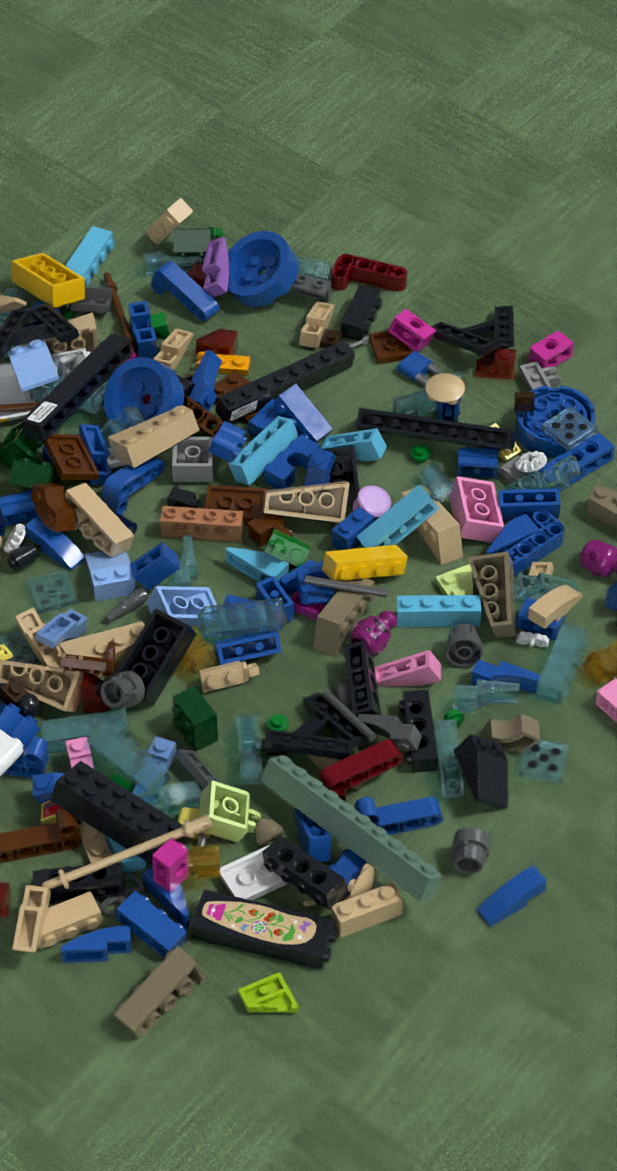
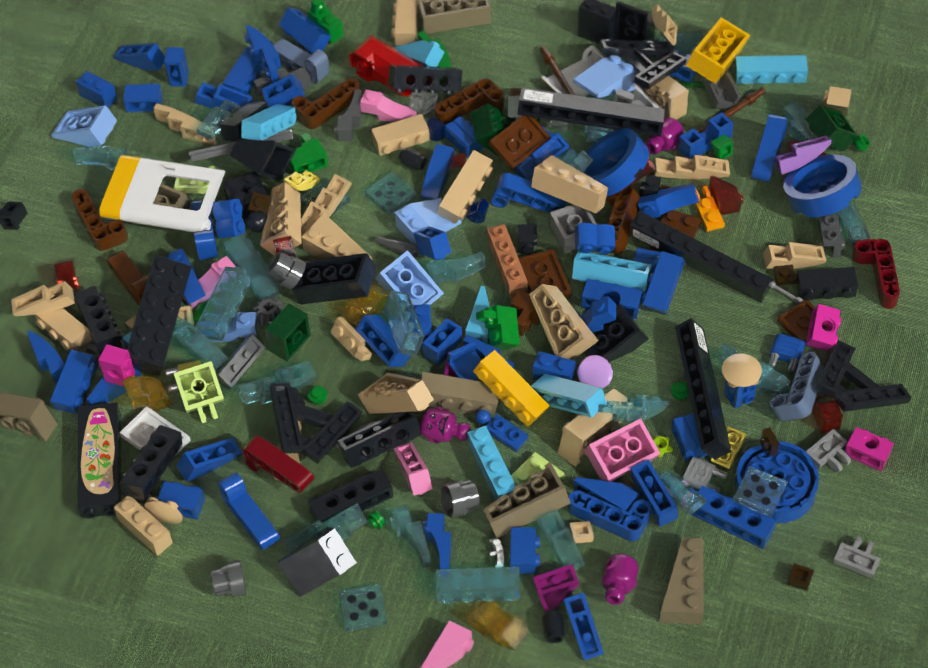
camera: 70 degrees right, 5 degrees up
white gear [4,523,26,554] -> none
reddish brown brick [31,483,75,532] -> none
medium blue slope [35,609,88,649] -> none
tan bar [42,814,213,890] -> none
reddish brown piece [60,641,115,676] -> none
lime wing [238,972,299,1013] -> none
dark tan cone [254,818,283,847] -> none
sand green brick [260,756,443,902] -> none
dark grey bar [304,575,388,598] -> none
medium azure slope [321,428,387,461] -> none
dark grey bar [322,690,376,741] -> none
dark grey slope [358,714,422,752] -> none
blue slope [477,865,547,927] -> none
dark tan brick [479,713,540,754] -> none
white gear [515,451,547,473] -> none
tan slope [528,585,583,629] -> none
none -> dark grey gear [253,296,284,327]
none -> tan wedge [358,373,434,414]
none -> blue plate [475,410,529,452]
none -> magenta wing [533,564,580,614]
none -> sand blue beam [769,351,824,421]

